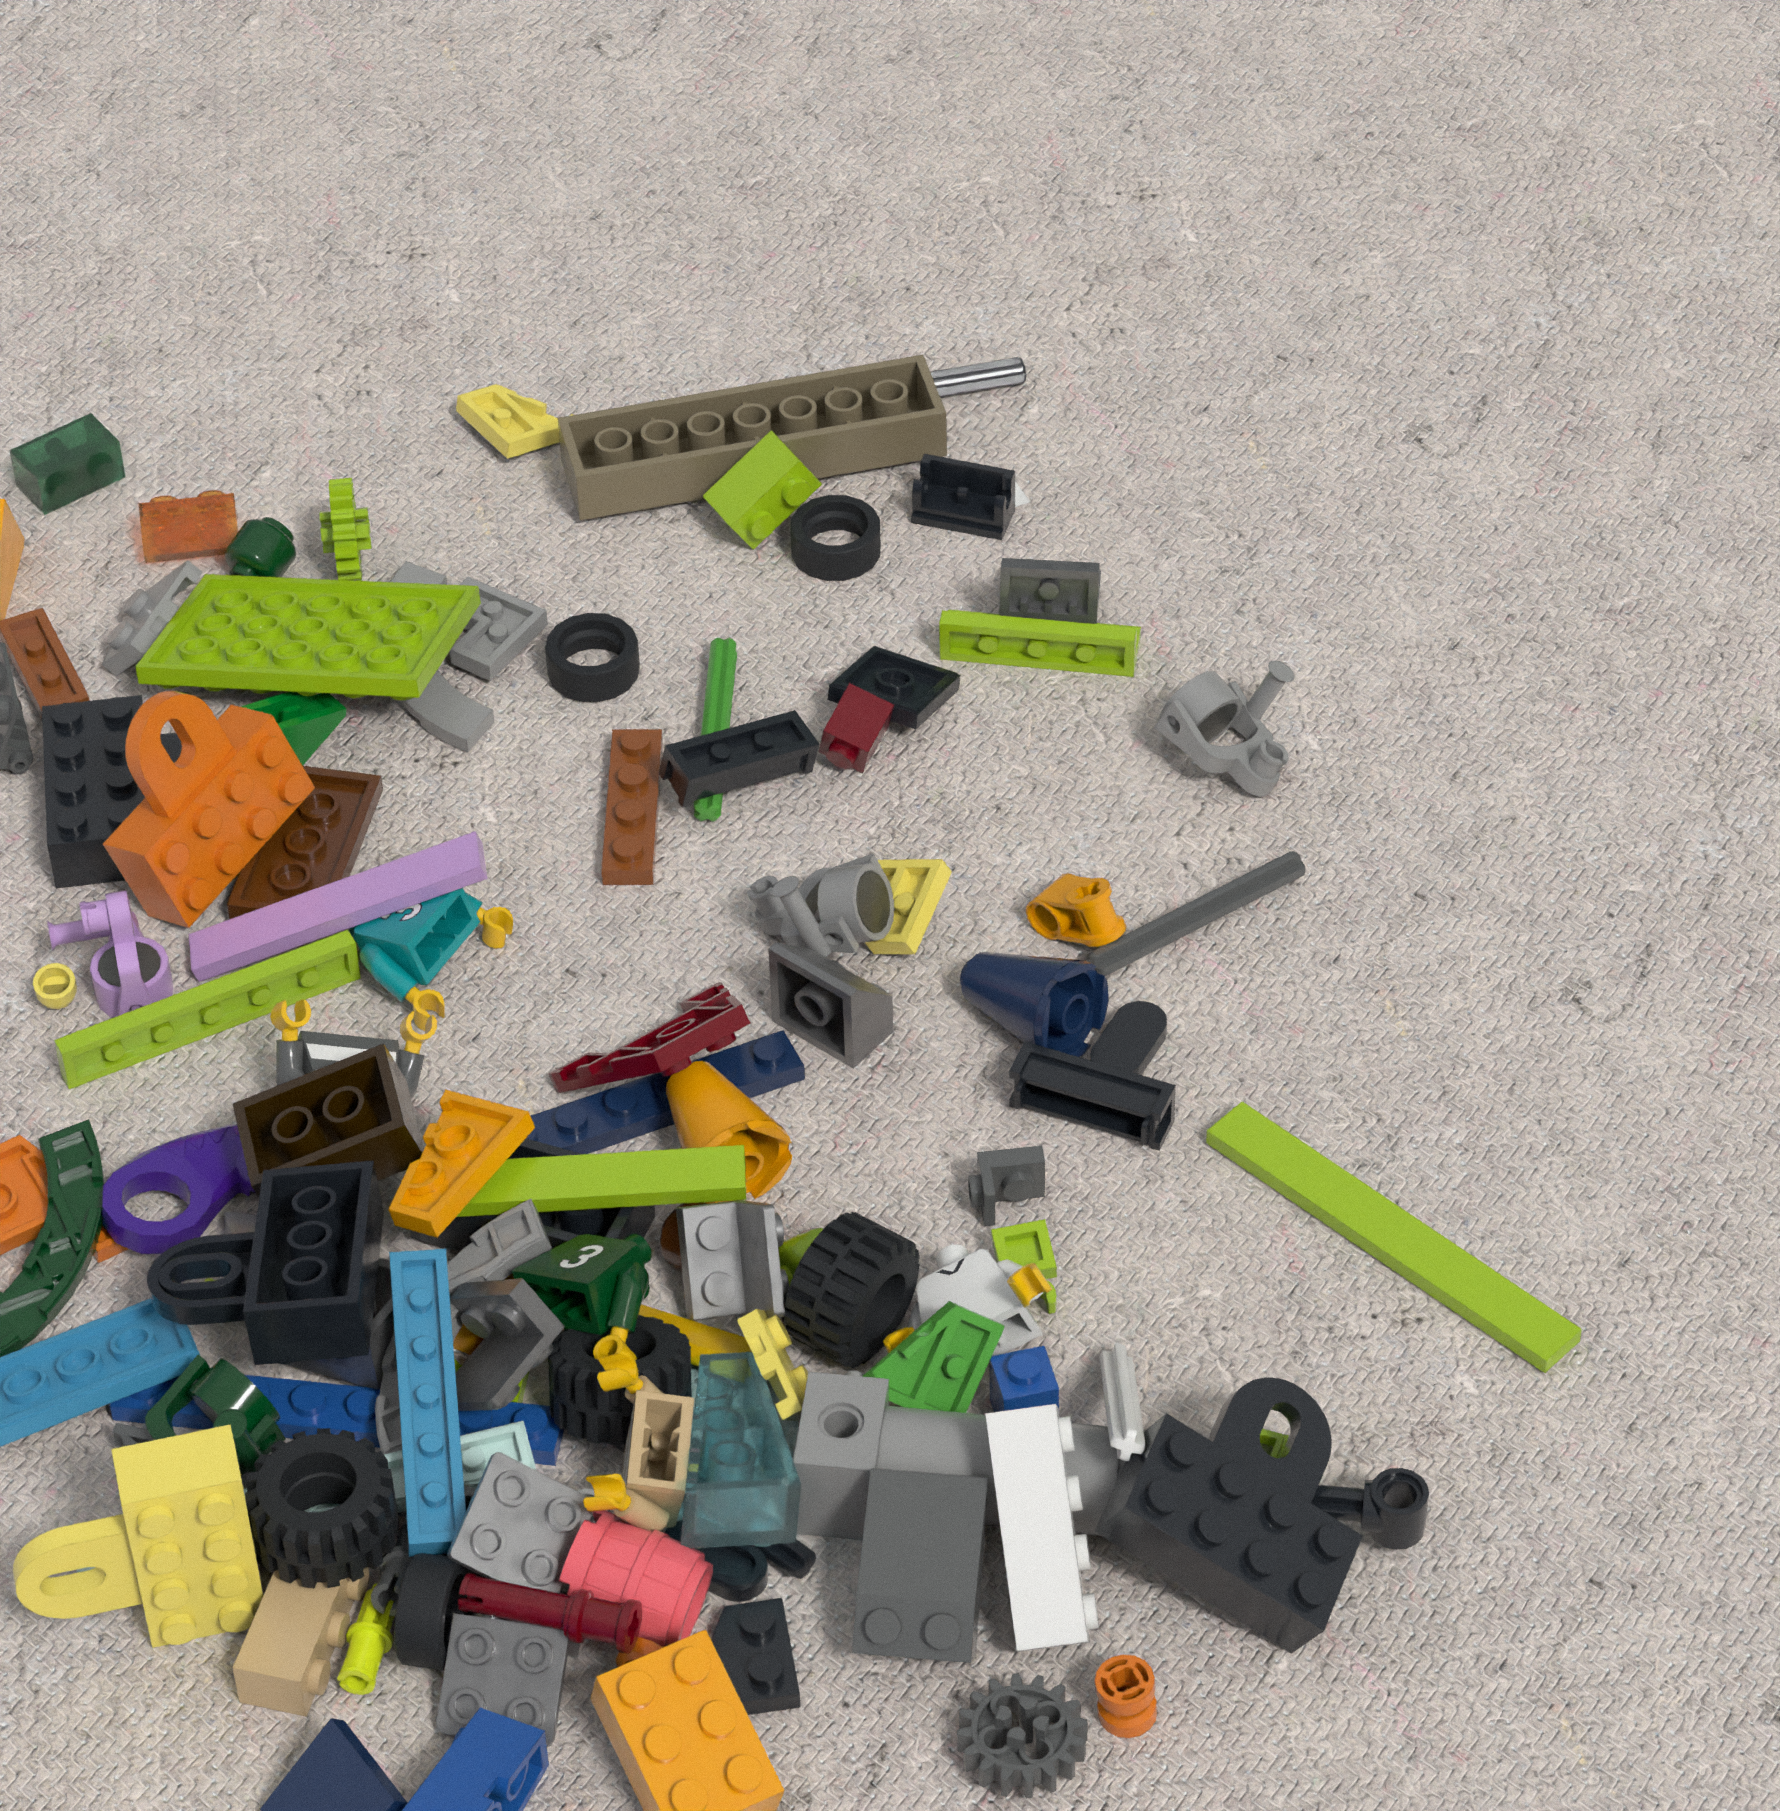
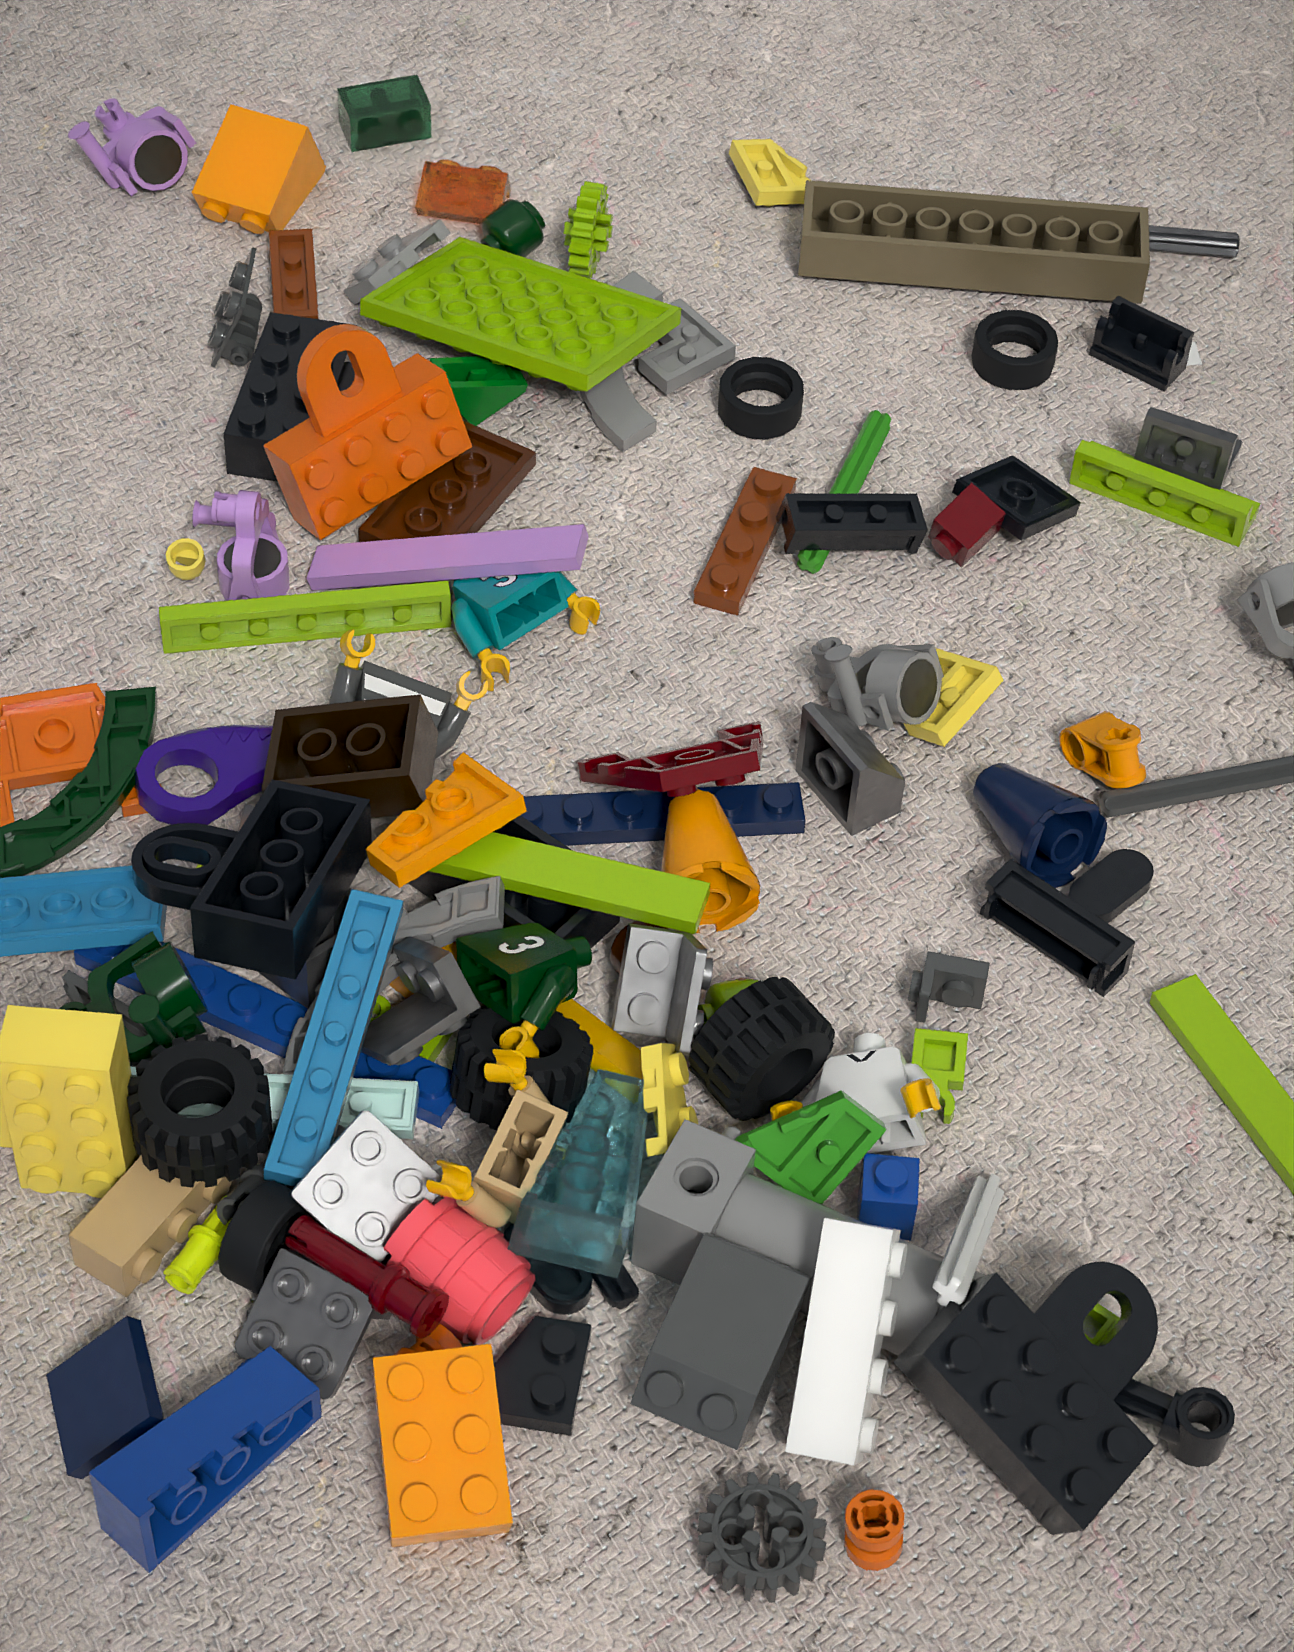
camera: 15 degrees right, 5 degrees up
lime piece [703,430,822,550] -> none

